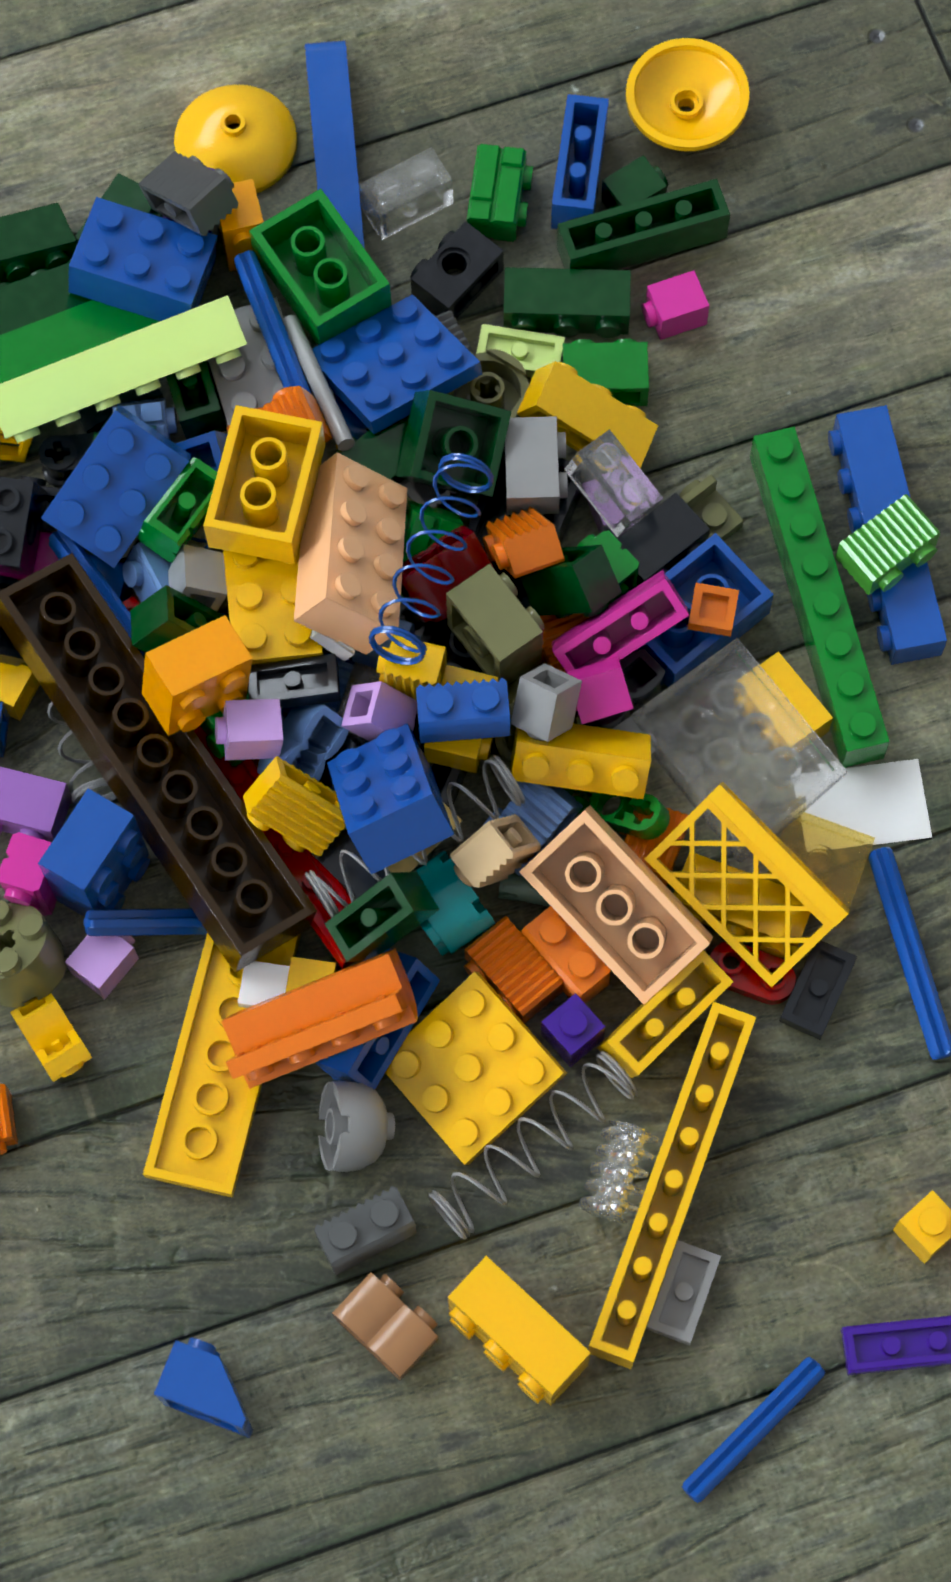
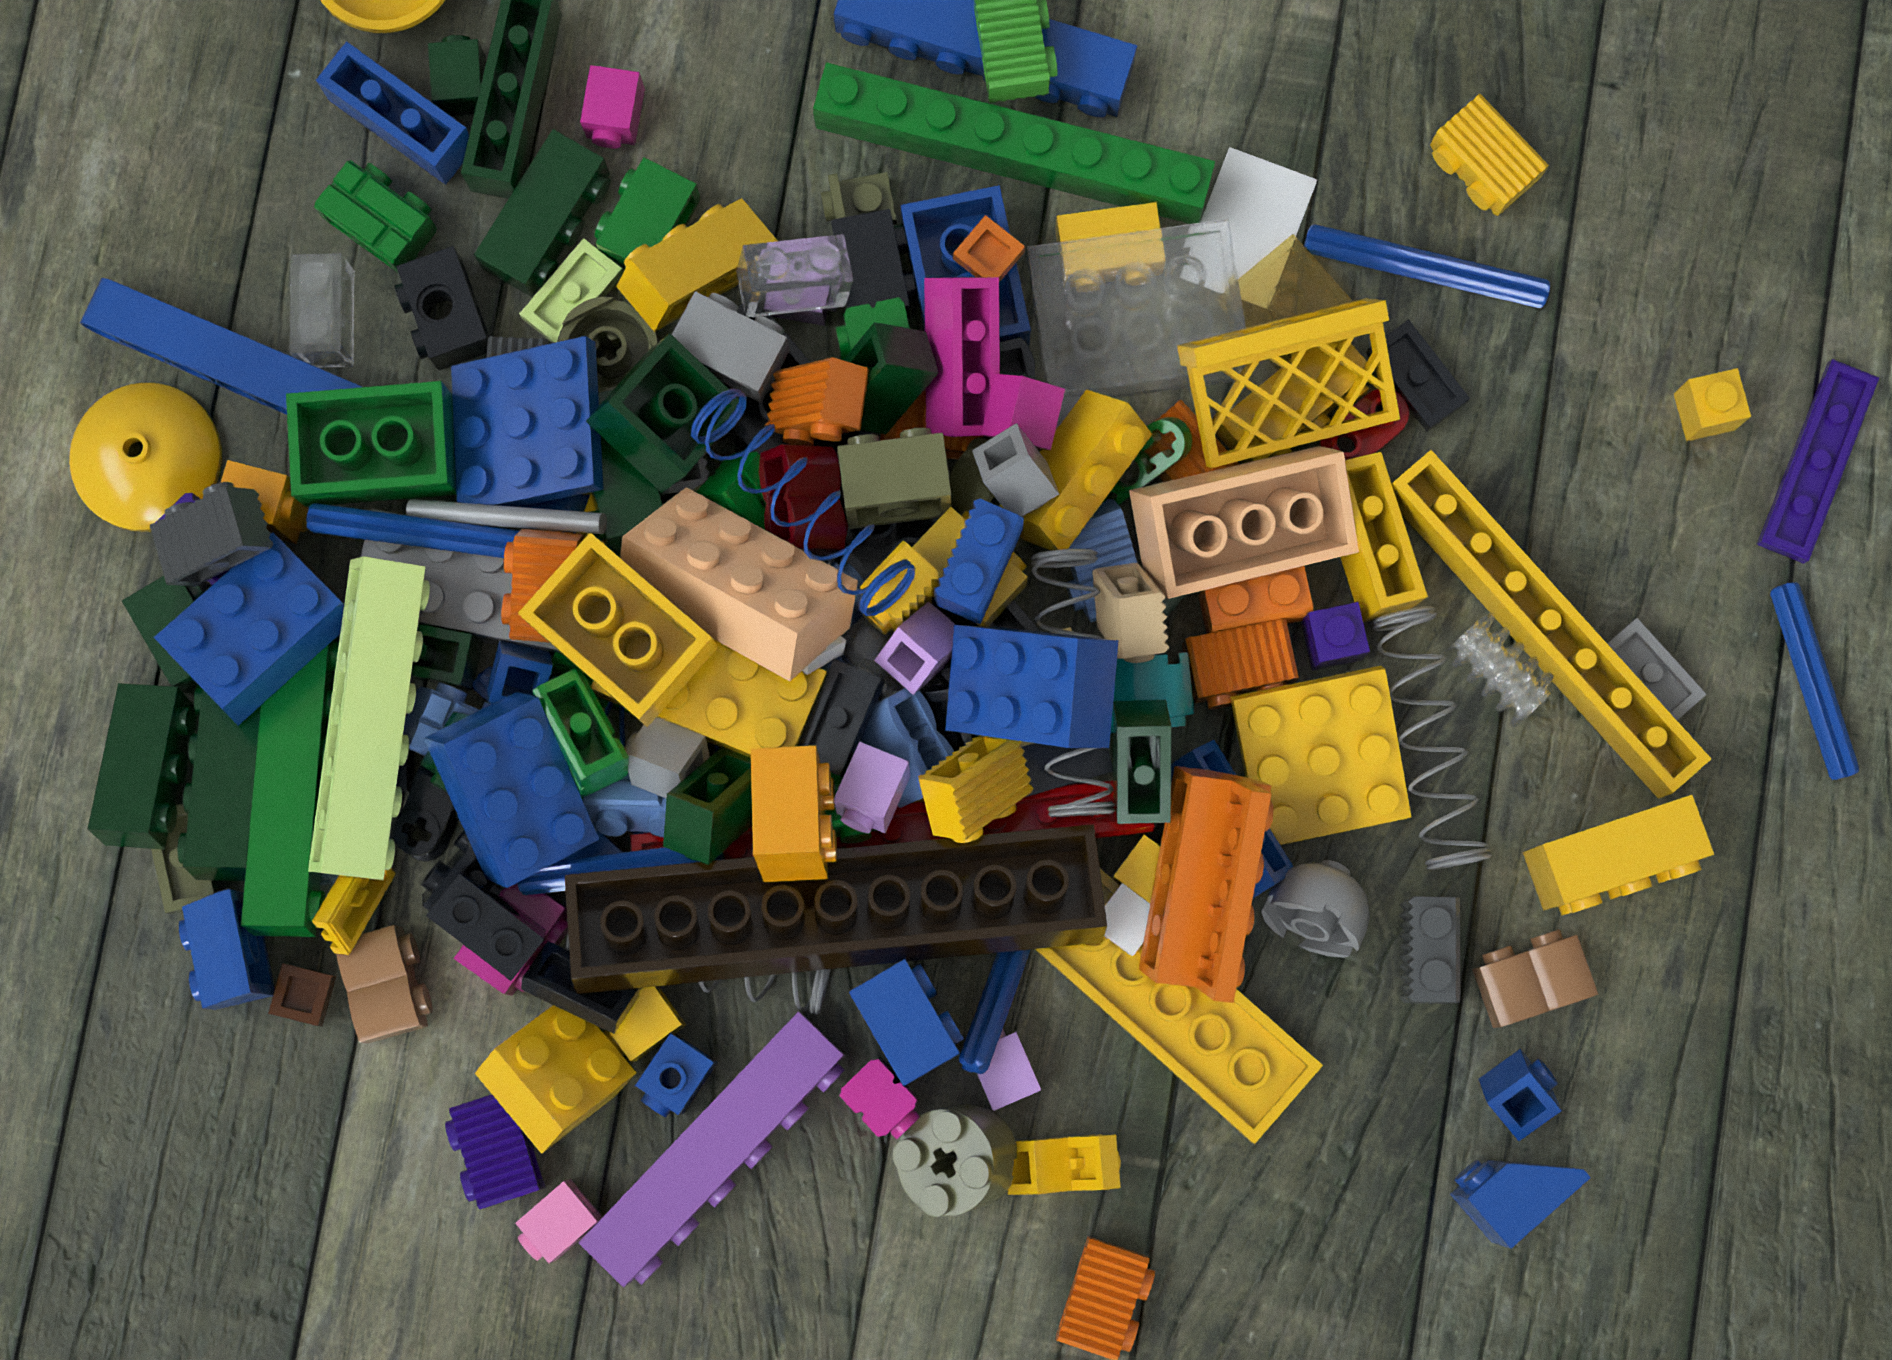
camera: 60 degrees left, 10 degrees up
none -> blue brick [1479,1049,1562,1141]

